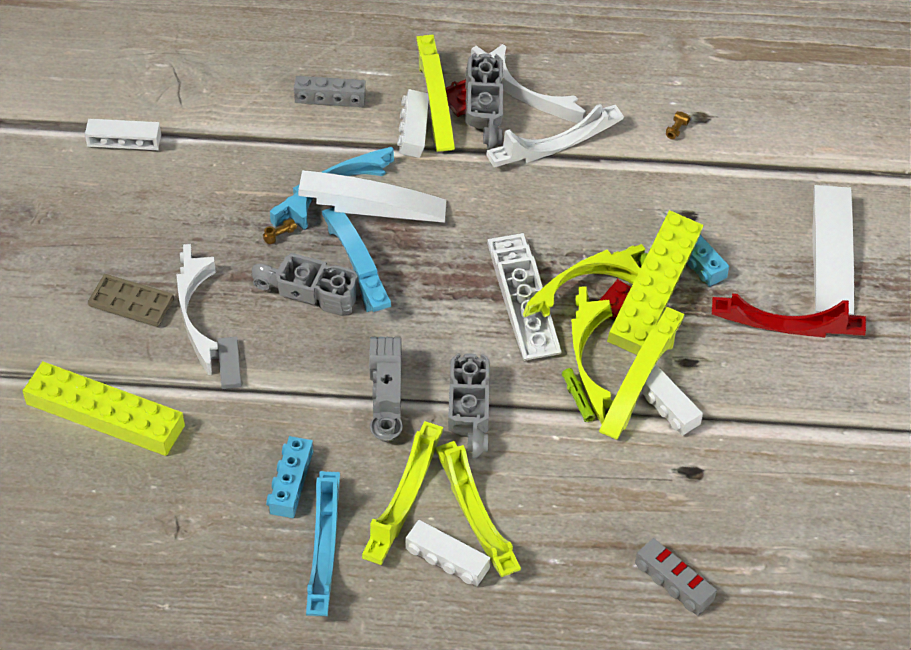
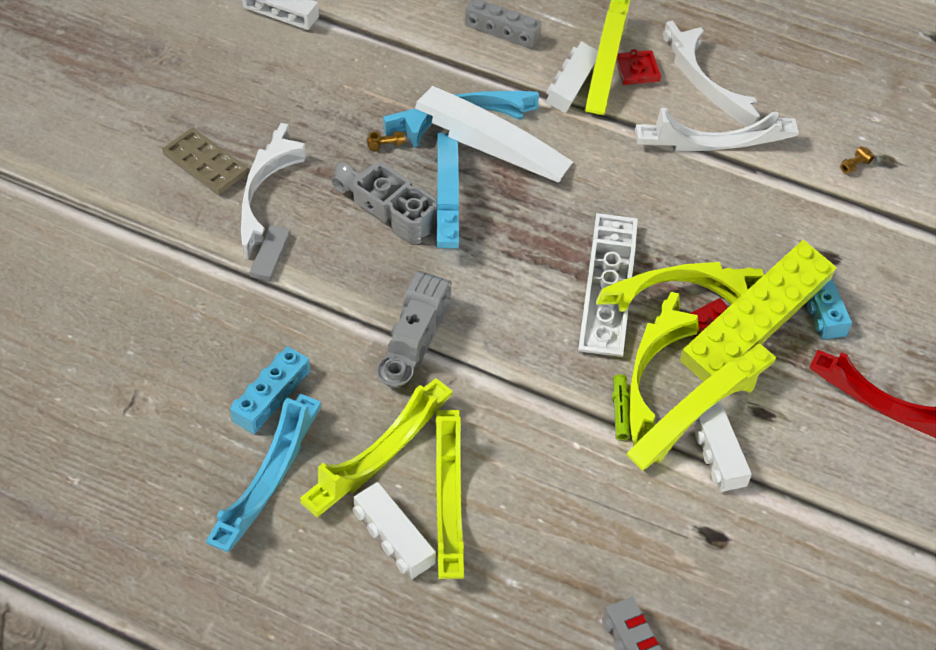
camera: 20 degrees right, 0 degrees up
neon yellow brick [22,361,185,456] -> none
light grey brick [448,353,490,459] -> none
light grey brick [465,53,503,150] -> none

